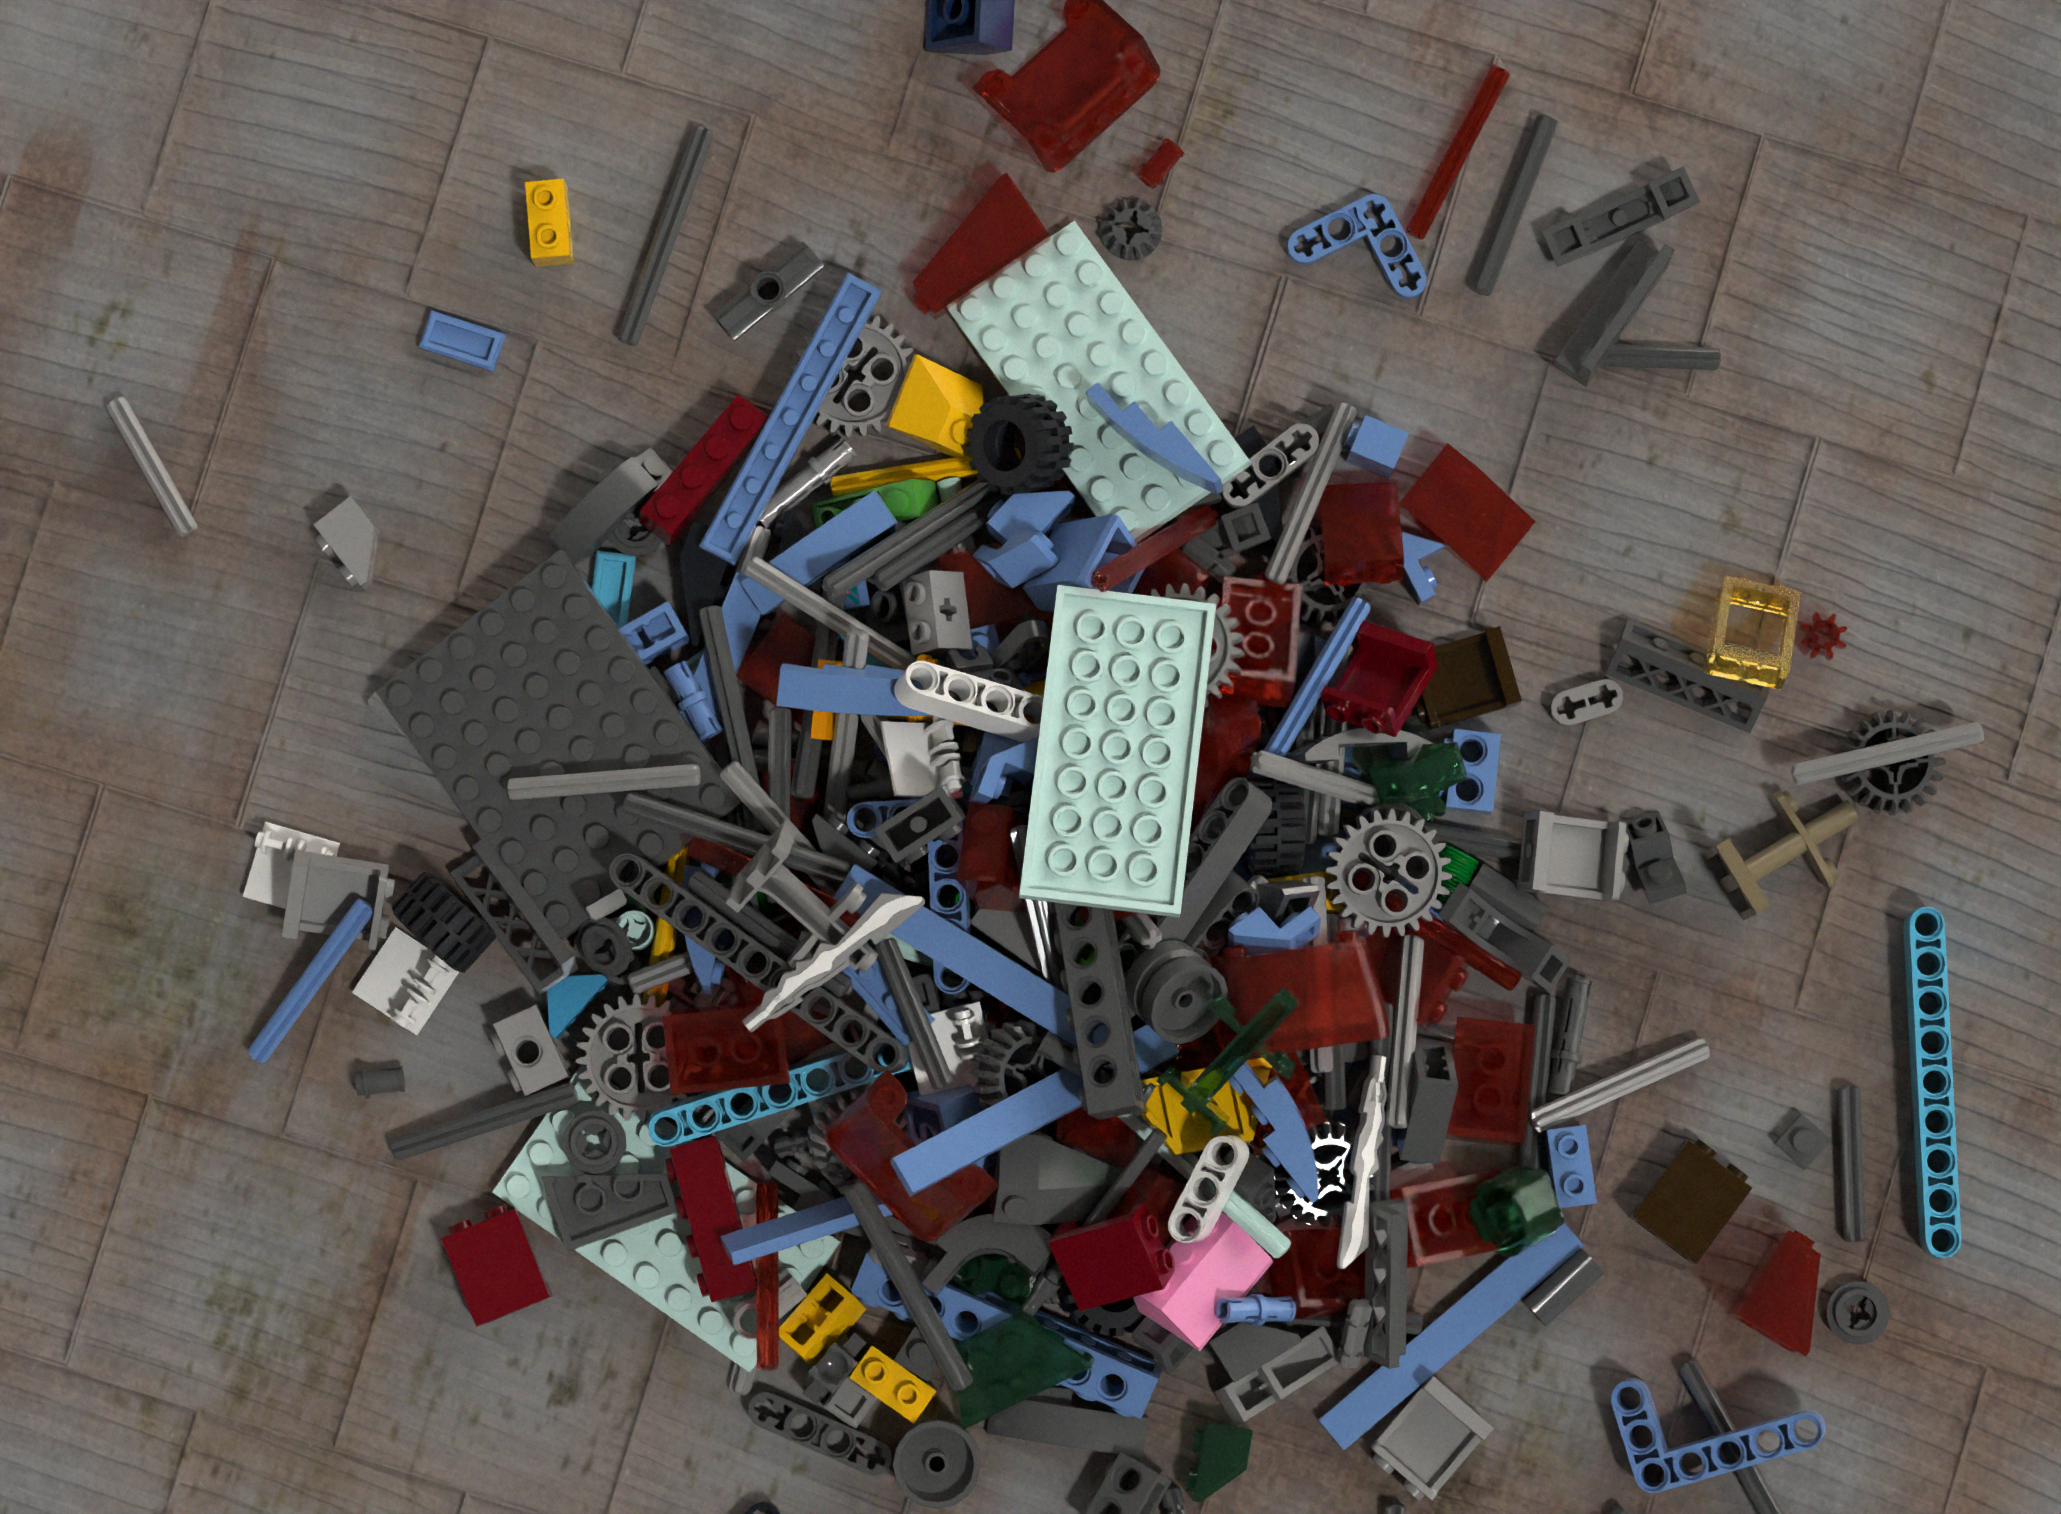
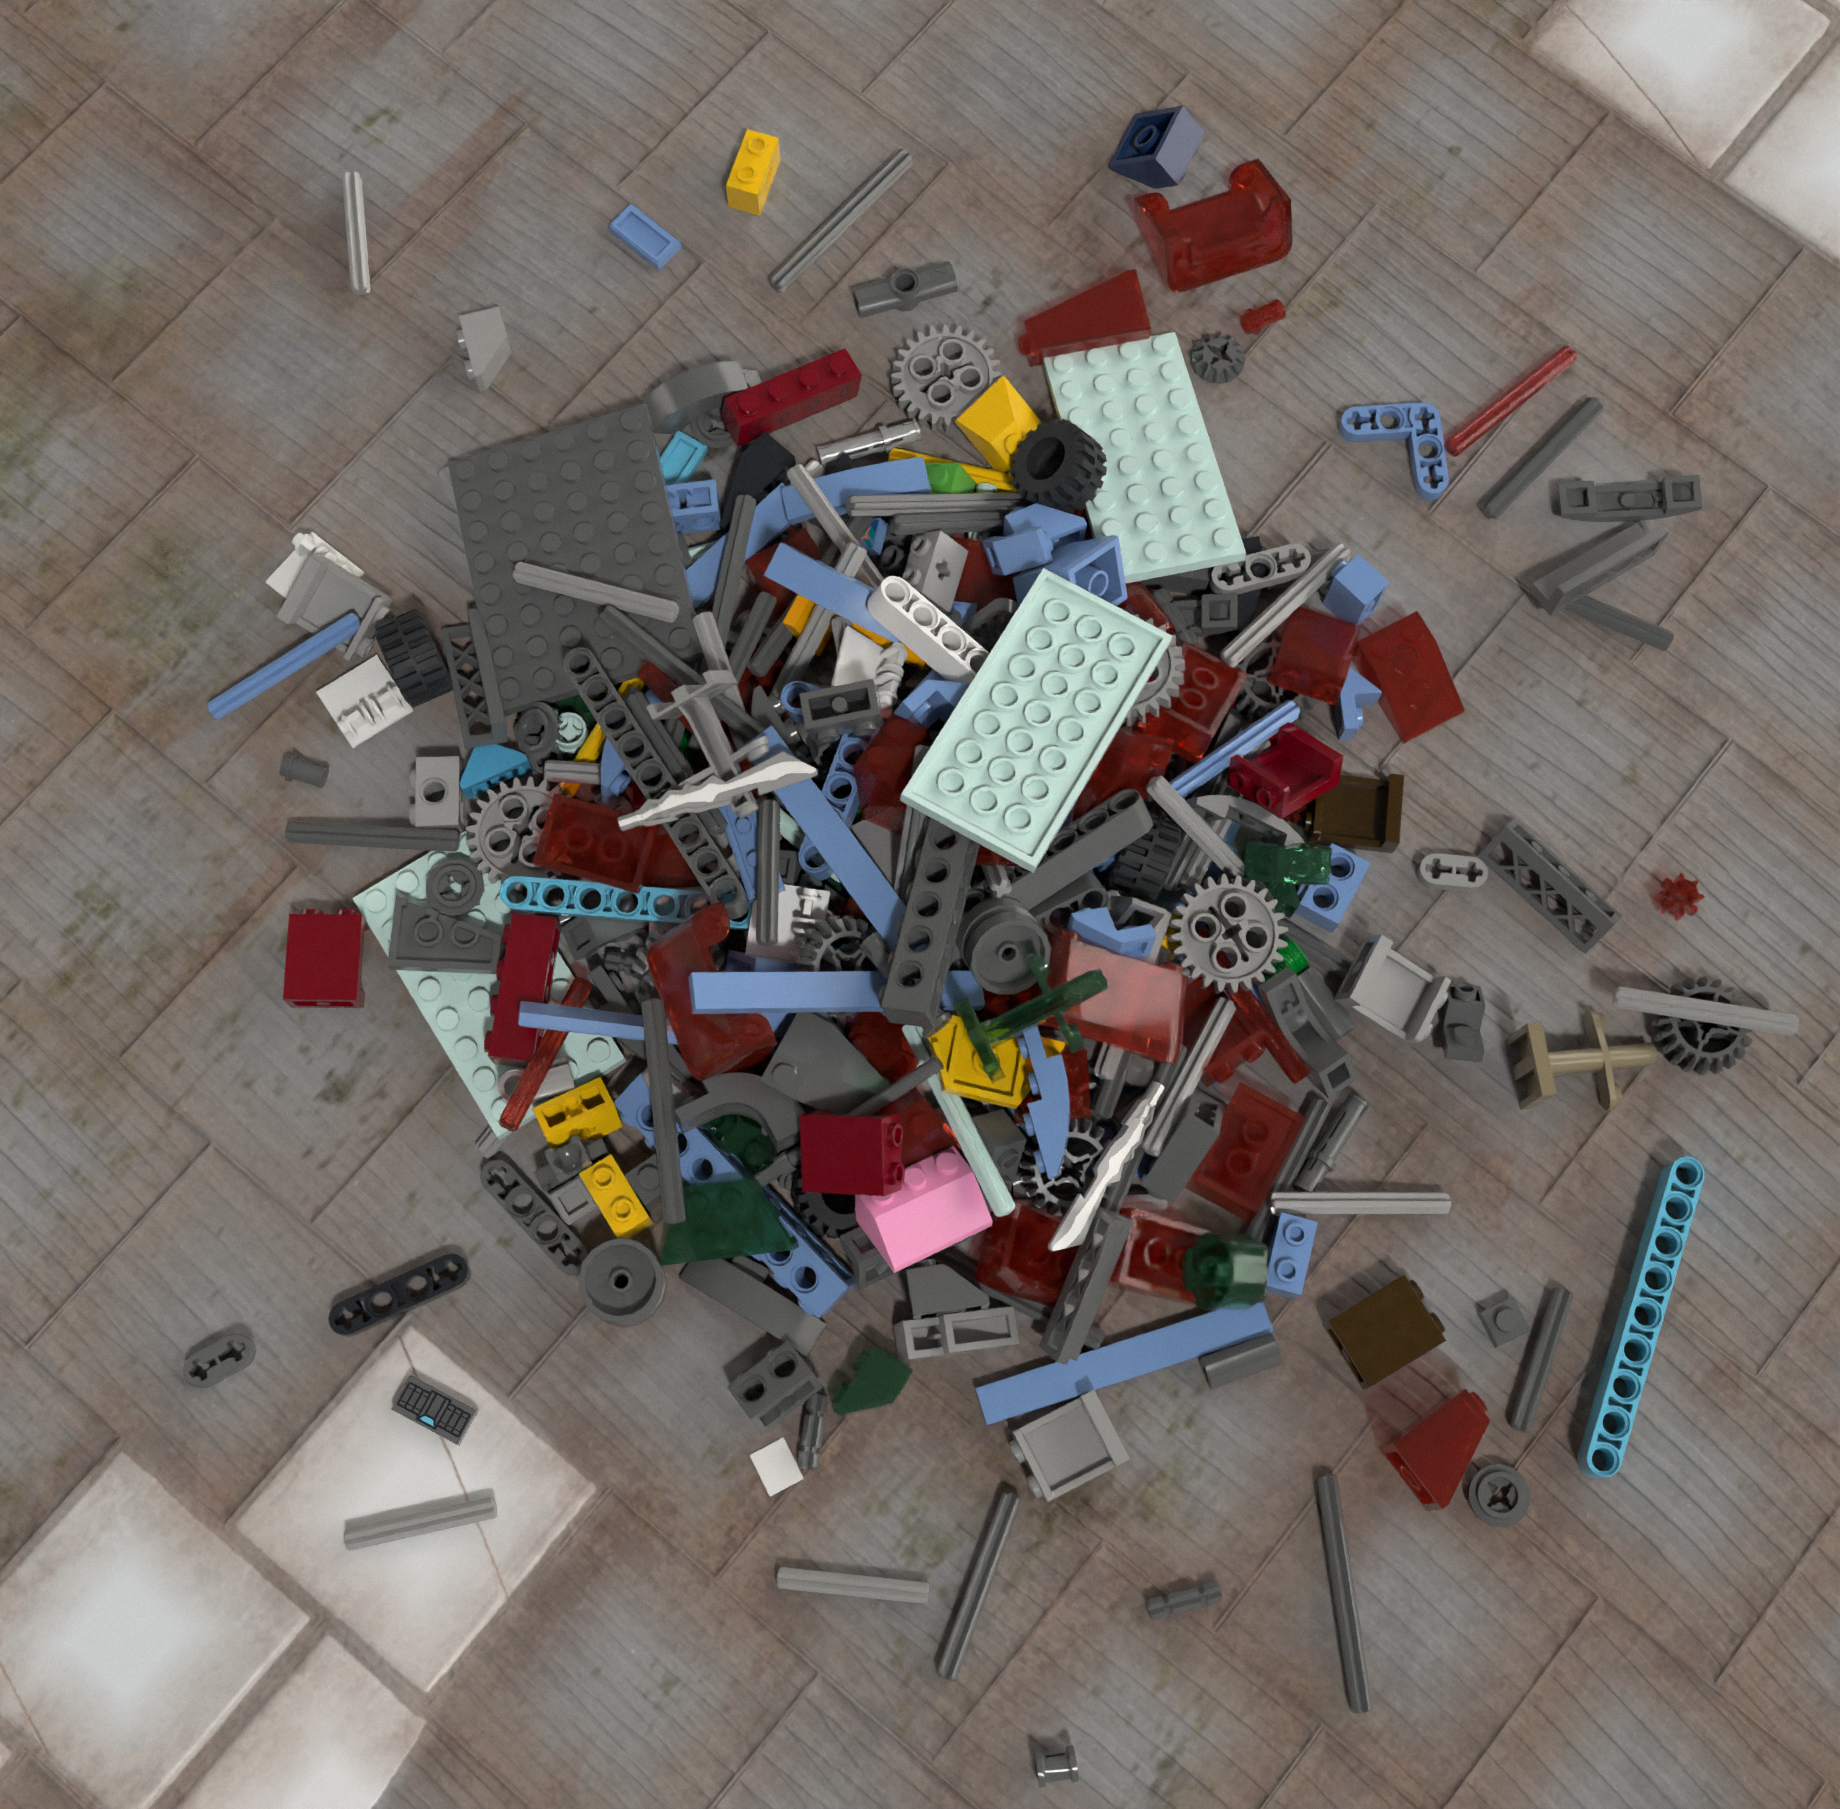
camera: 20 degrees right, 10 degrees down
light grey tile [585,888,627,922] -> none
medium blue pin [664,661,723,742] -> none
medium blue tile [699,273,882,566] -> none
medium blue slope [1086,382,1223,495] -> none
clear red axle [1091,505,1218,592] -> none
white beam [1168,1135,1249,1243] -> none
medium blue pin [1216,1294,1296,1326] -> none
light grey axle [1337,1298,1372,1369] -> none
medium blue beam [1611,1377,1826,1493] -> none
clear yellow window [1705,575,1801,690] -> none

